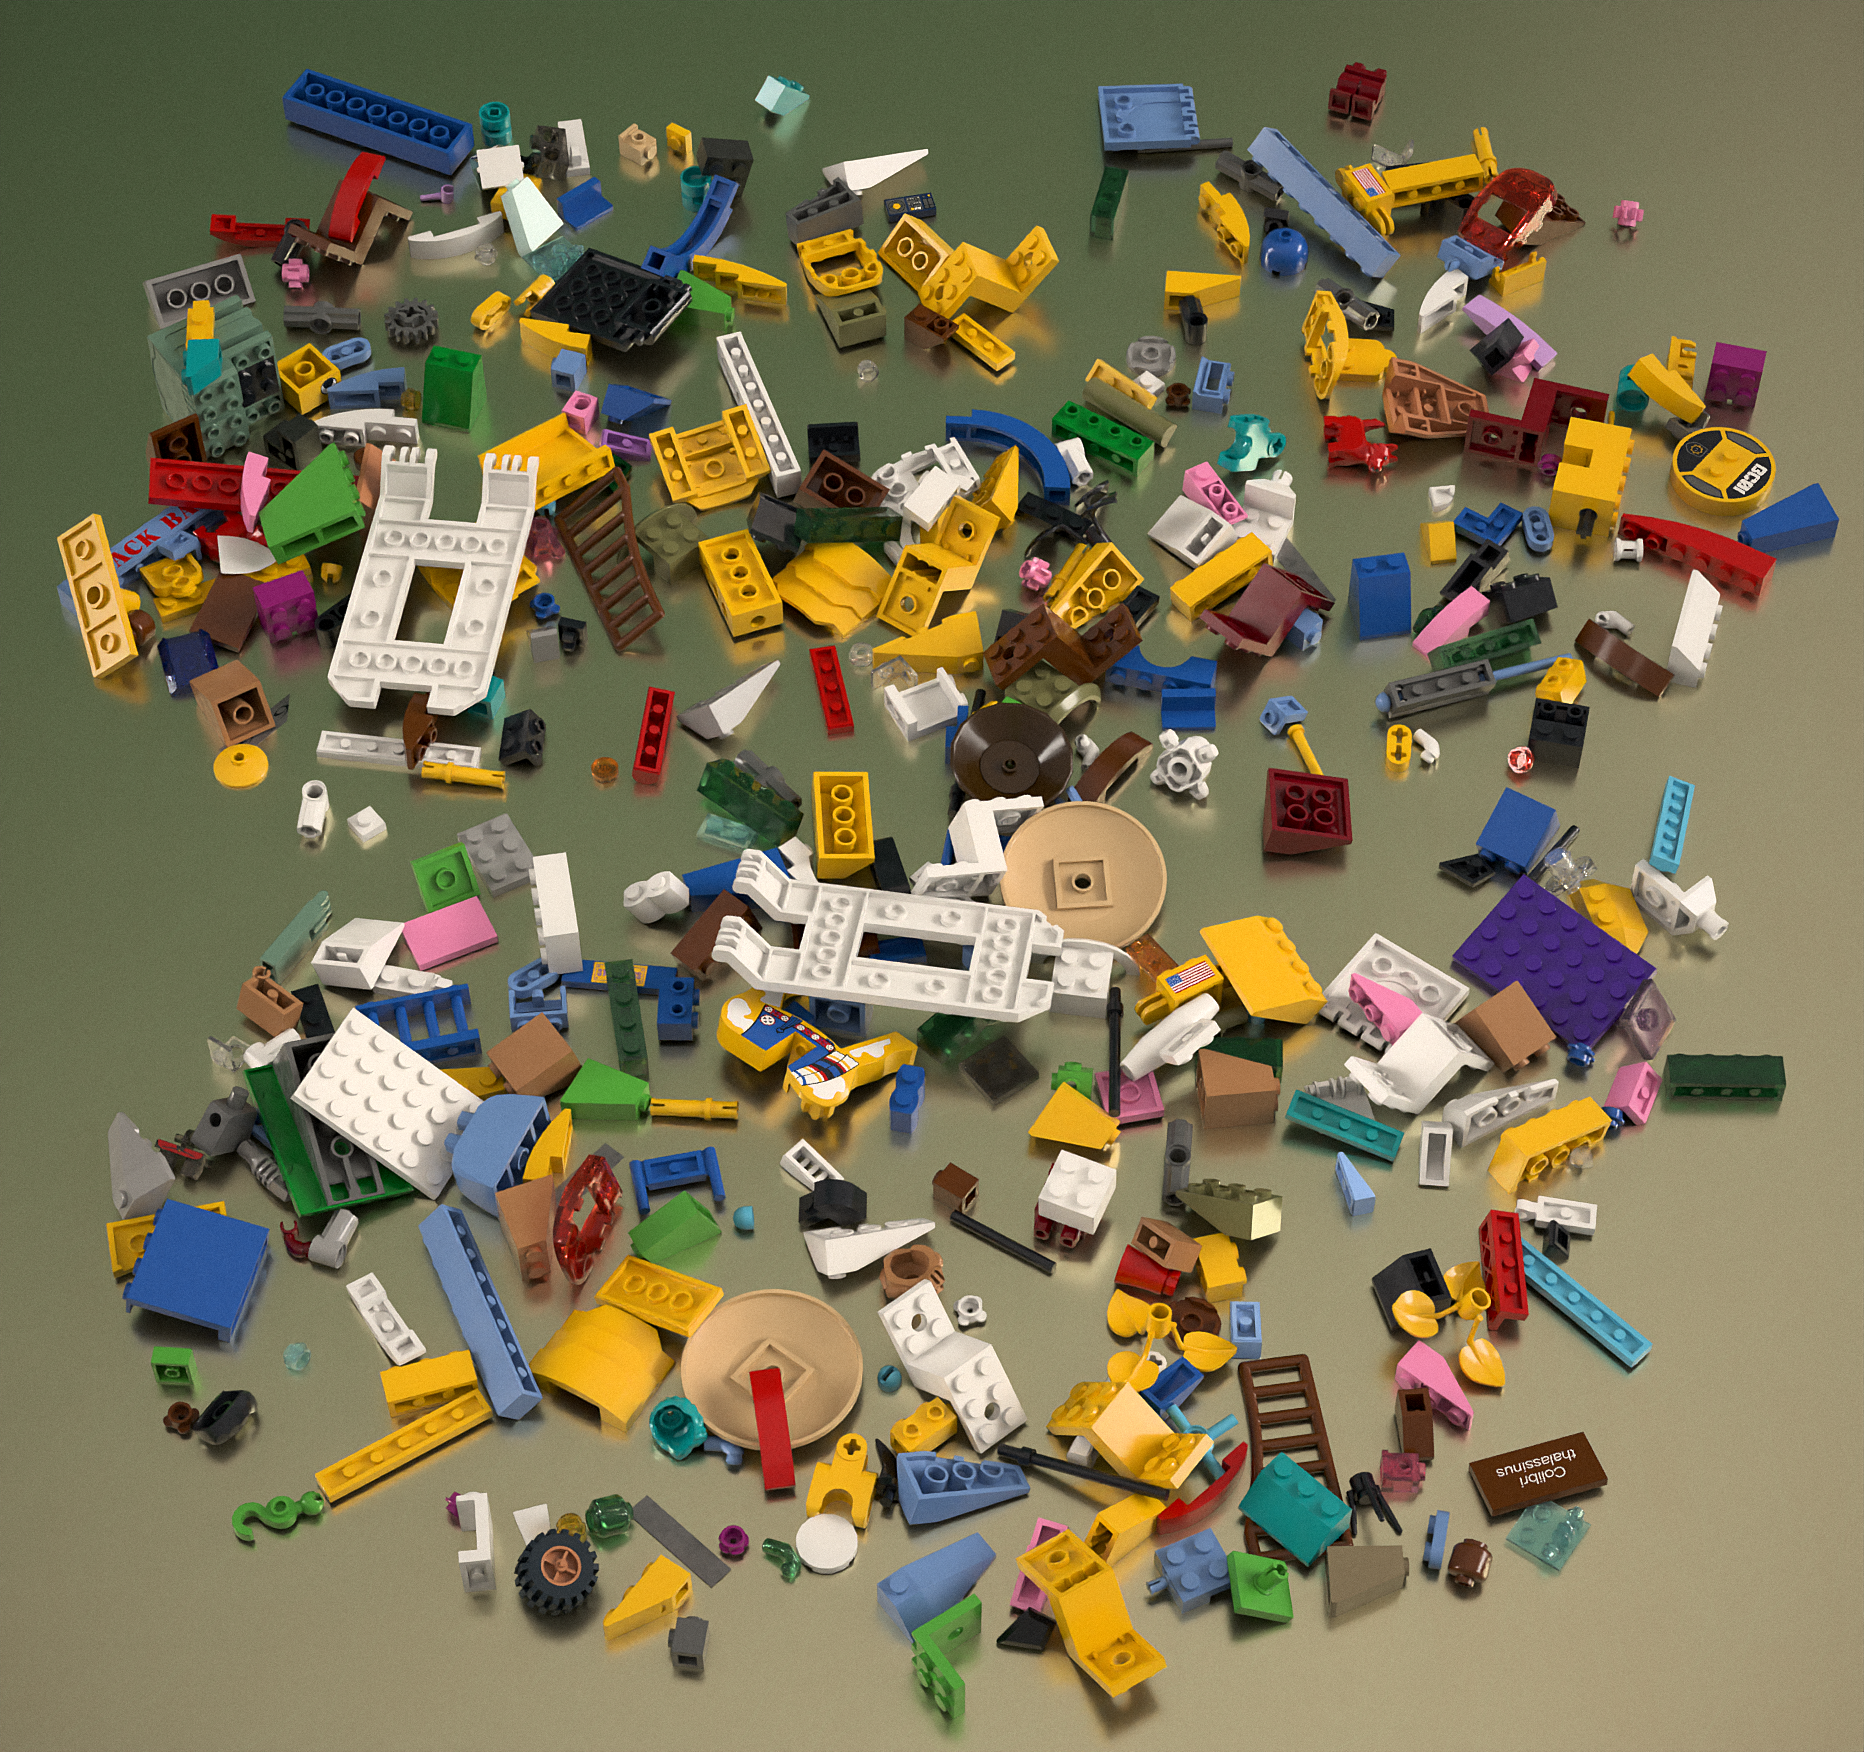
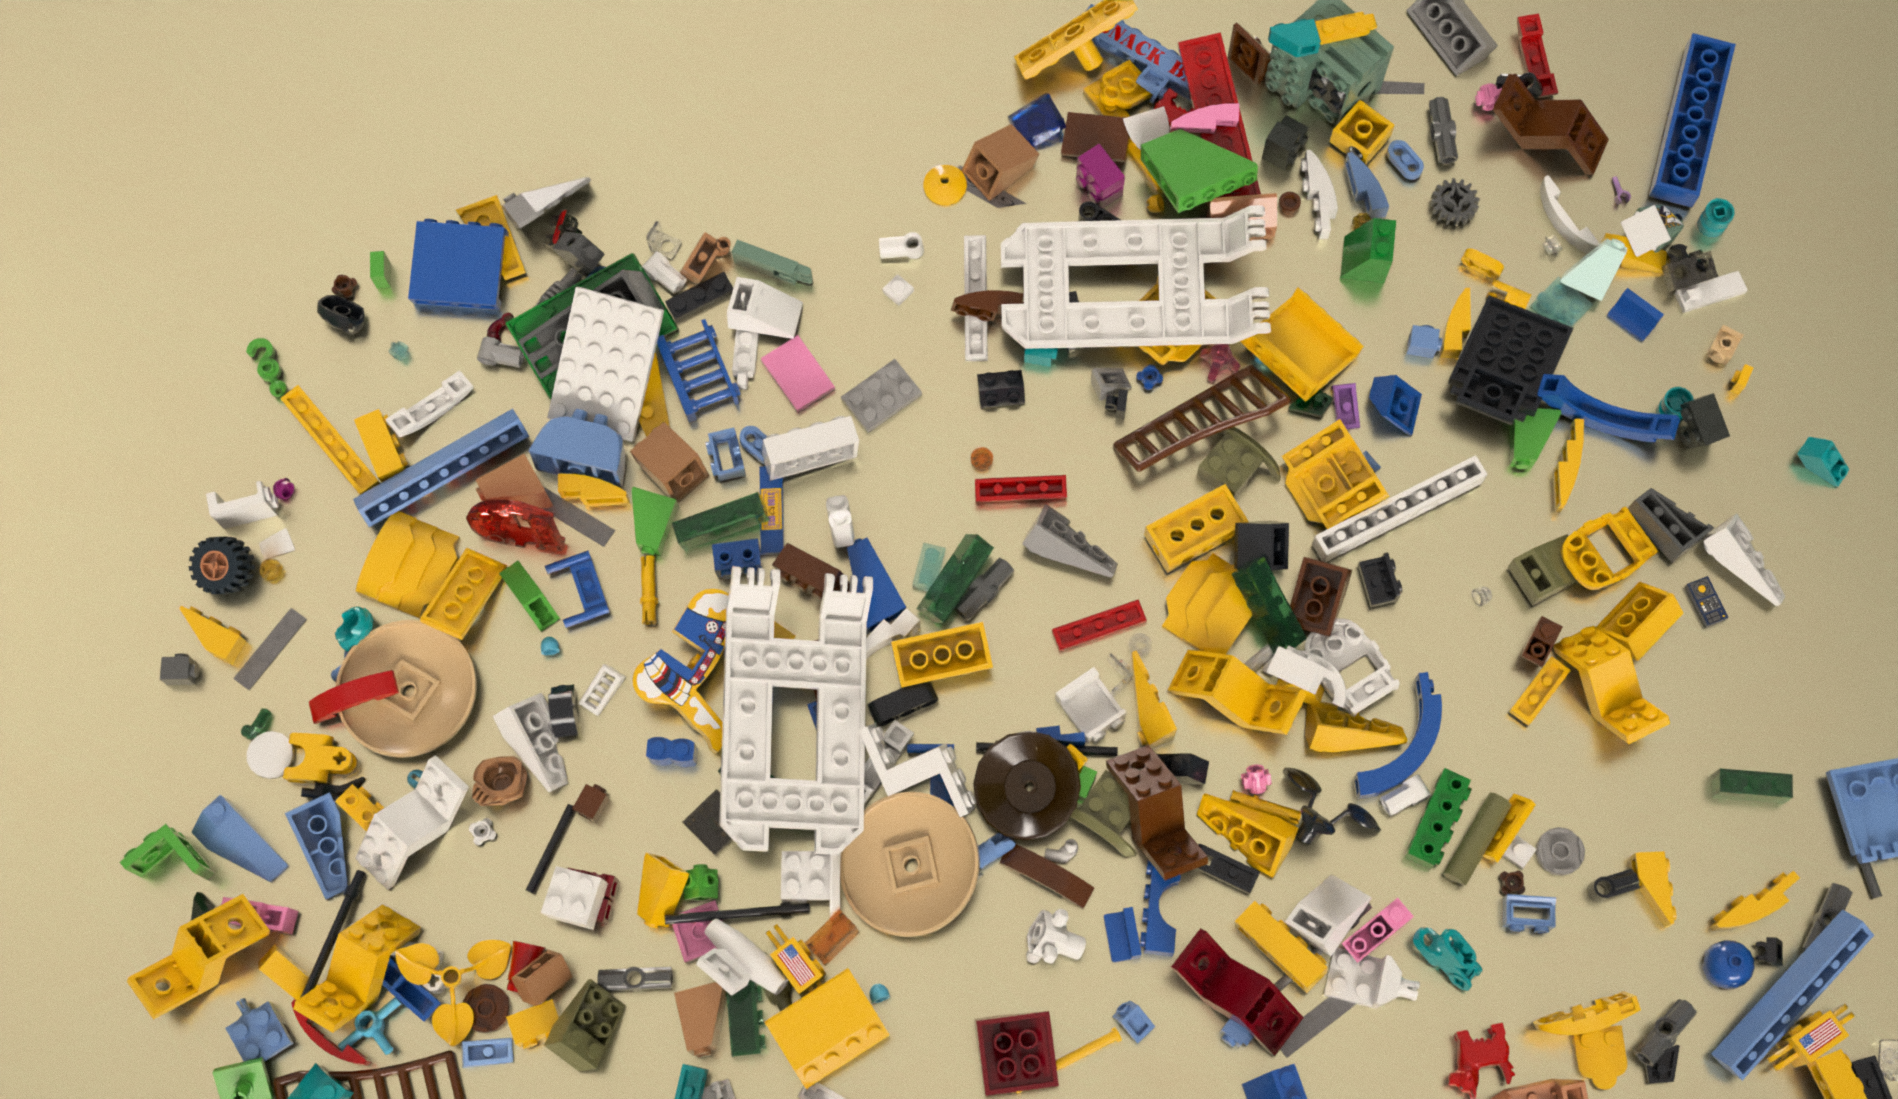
camera: 85 degrees right, 20 degrees up
reddish brown head [127,609,156,648] -> none
red slope [328,152,386,243] -> none
bright green tile [410,842,481,914] -> none
yellow pin [421,761,505,789] -> none
bright pink brick [562,390,600,435] -> none
clear green head [585,1494,634,1538] -> none
magenta plate [718,1525,749,1555] -> none
black plate [1015,492,1094,544] -> none

